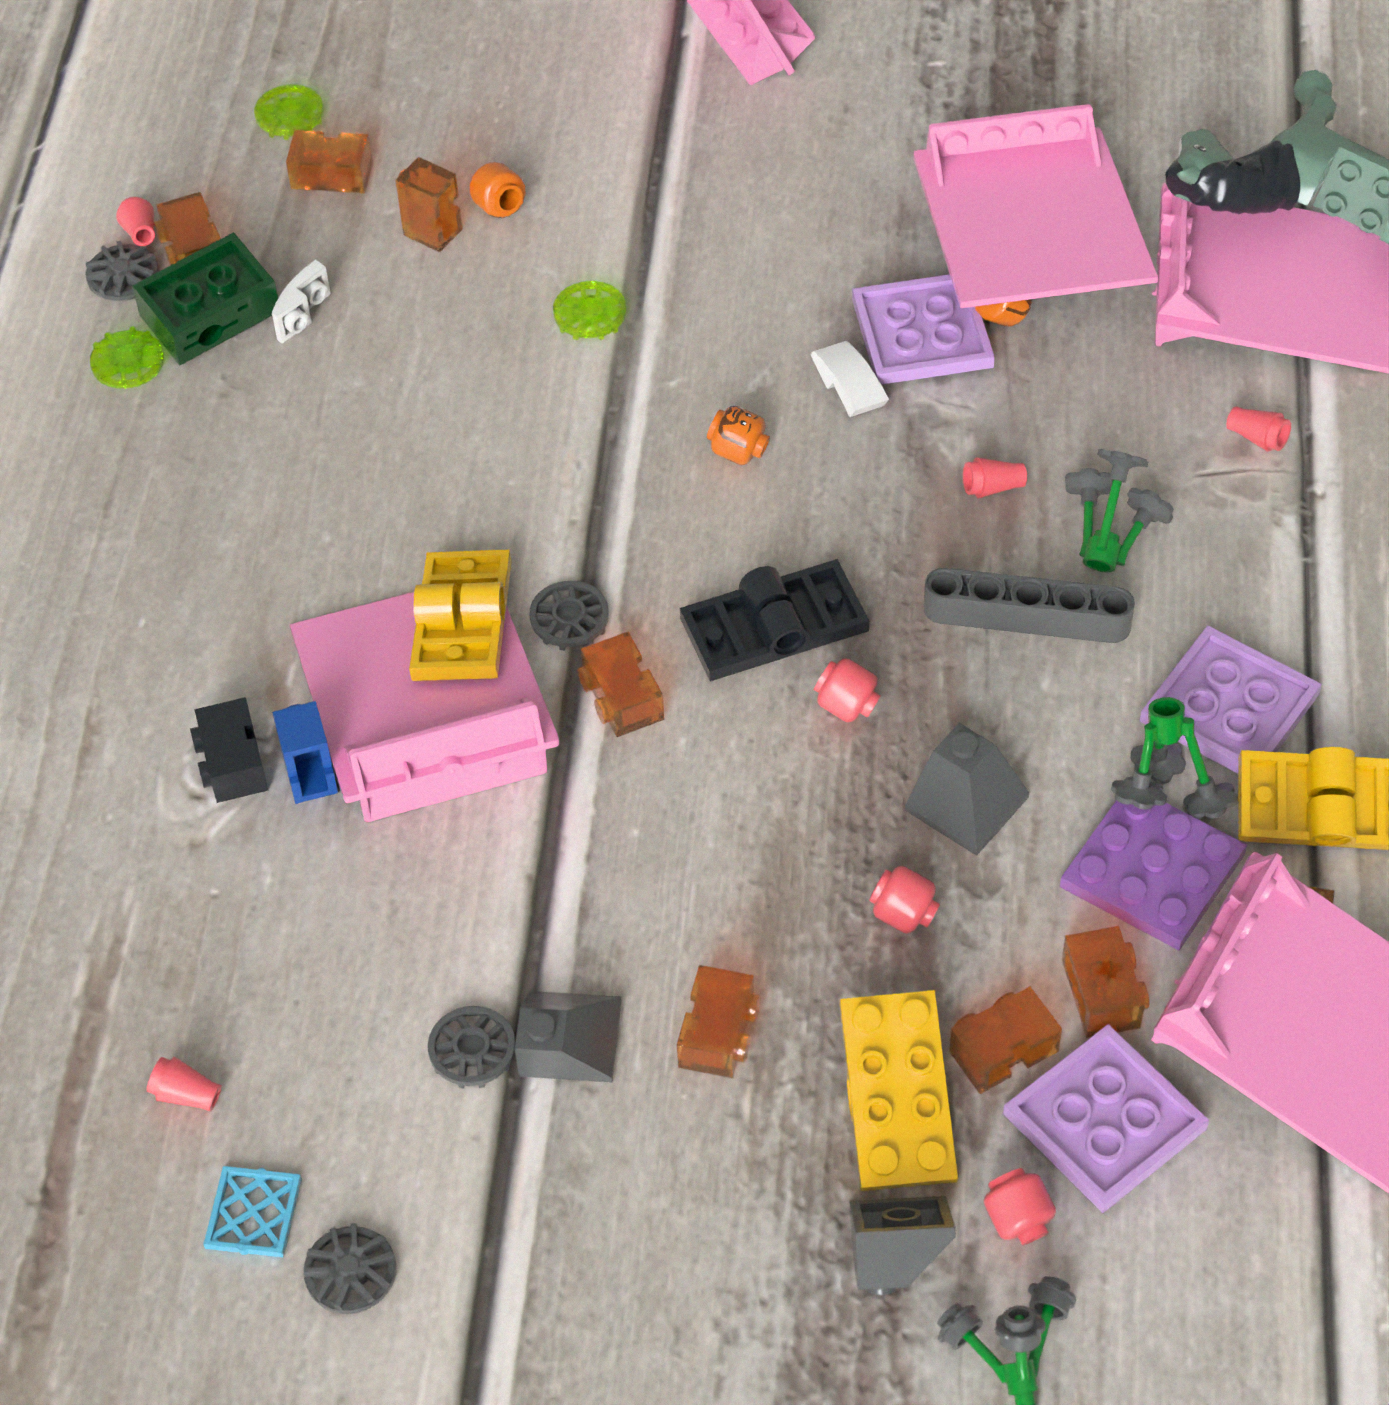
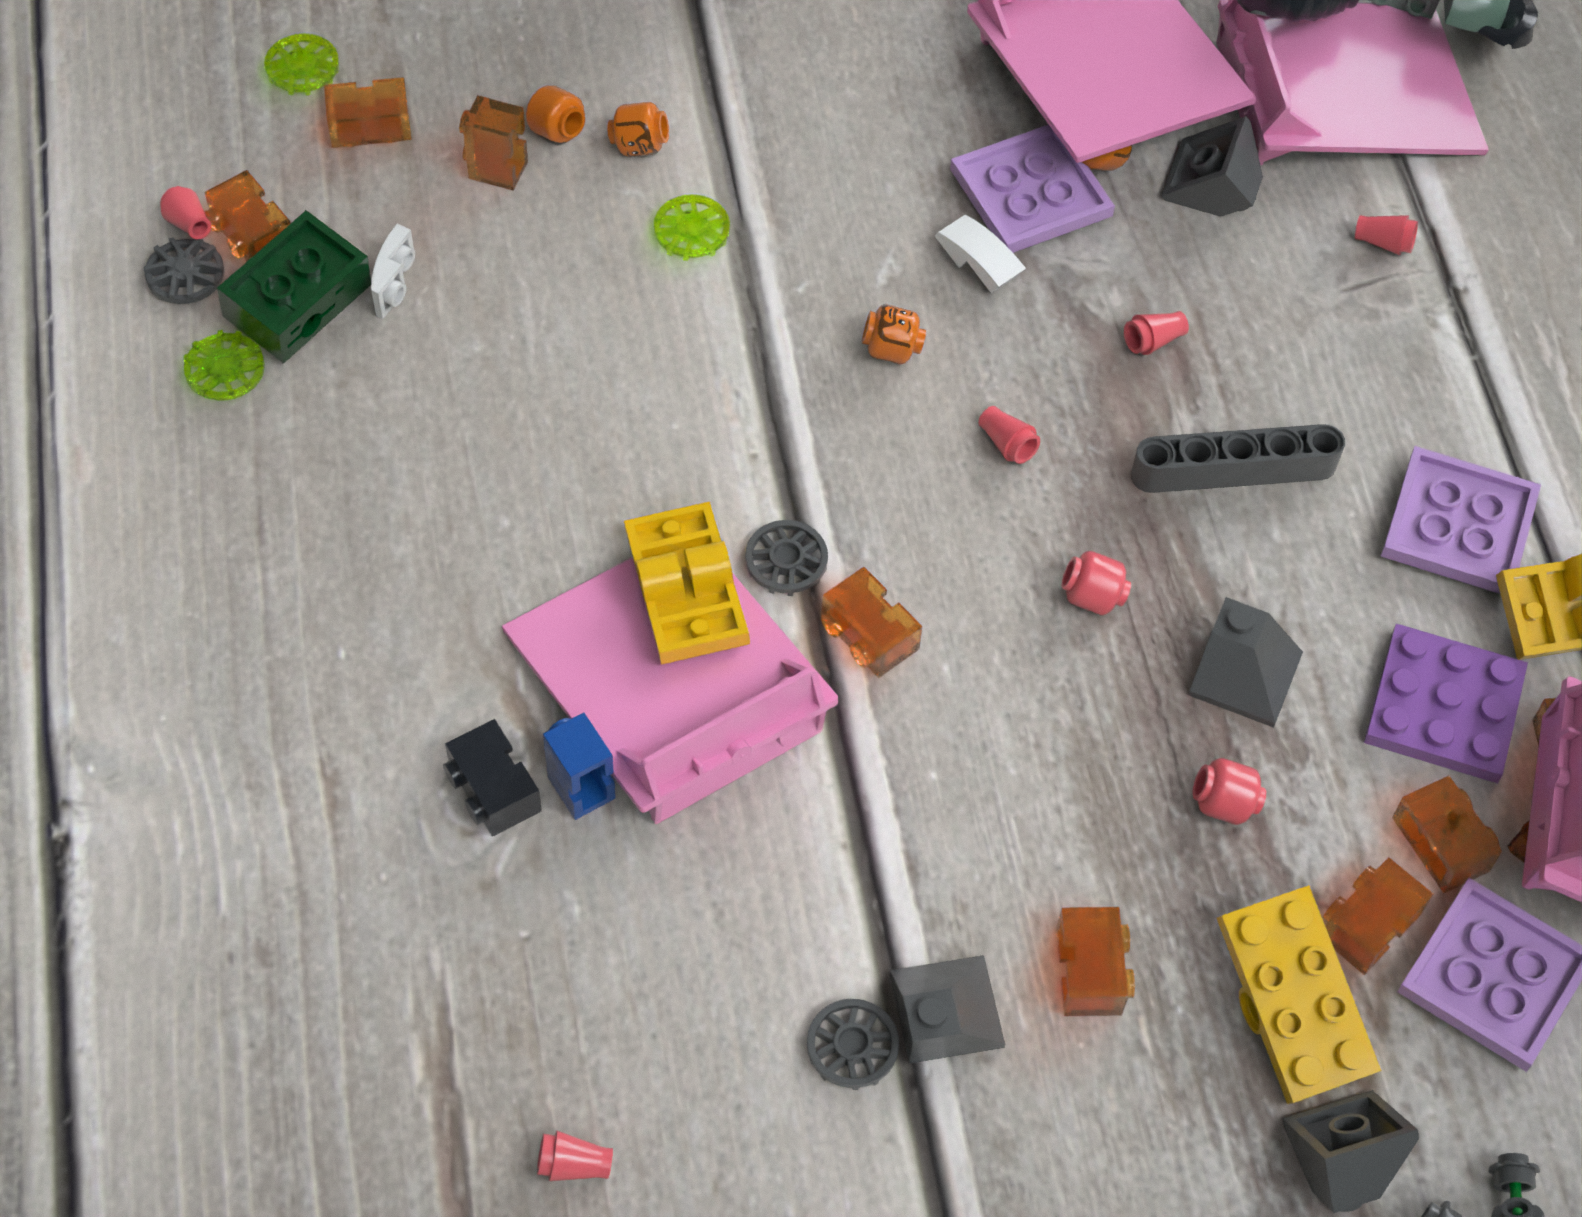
camera: 20 degrees left, 5 degrees up
black plate [679,559,870,682] -> none
coral head [984,1168,1056,1246] -> none
plant [1065,449,1174,572] -> none
dark grey plant [1111,697,1238,819] -> none
none -> orange head [607,102,669,157]
none -> coral cone [978,406,1040,464]
none -> dark grey slope [1161,116,1263,217]

